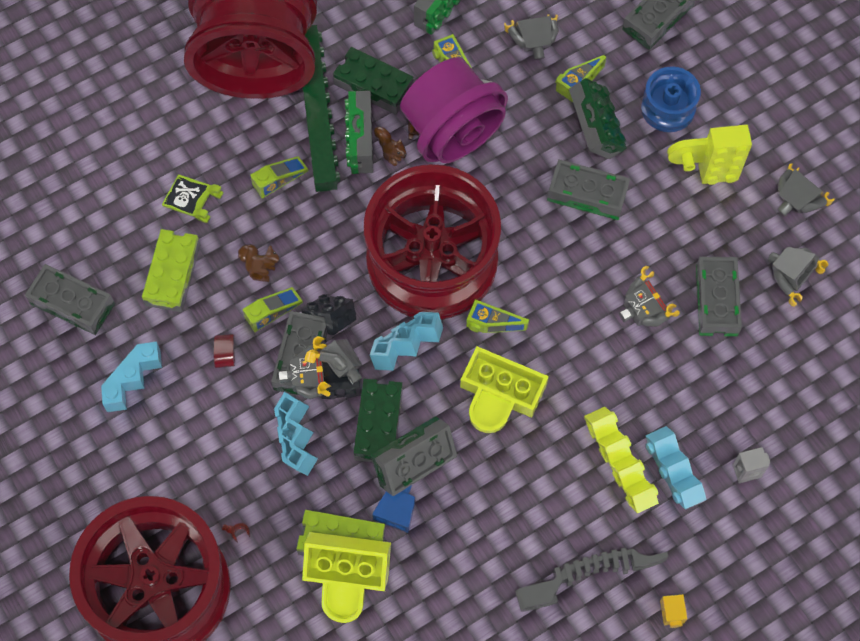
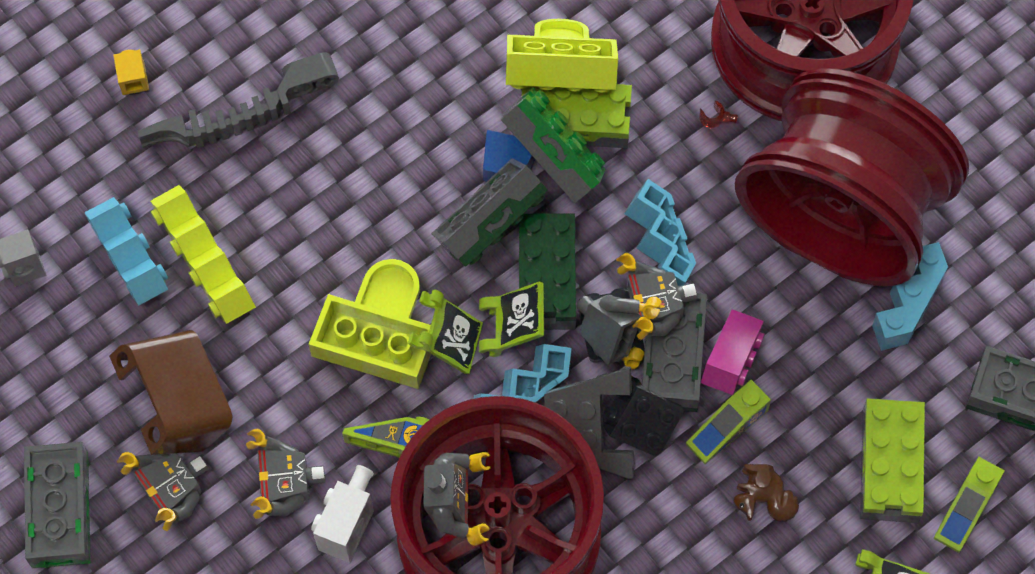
camera: 175 degrees right, 0 degrees up
dark red panel [214,334,235,368] -> none
none -> reddish brown windscreen [109,330,233,455]
none -> dark grey torso [246,429,325,519]
none -> white brick [311,465,374,563]
none -> flag [408,290,483,374]
none -> dark grey torso [424,452,490,546]
none -> flag [479,281,544,357]
none -> green piece [501,87,606,203]
none -> dark grey wing [544,367,634,479]
none -> dark pink brick [701,309,765,395]
none -> dark red wheel [734,68,969,286]
none -> slope [933,457,1005,553]

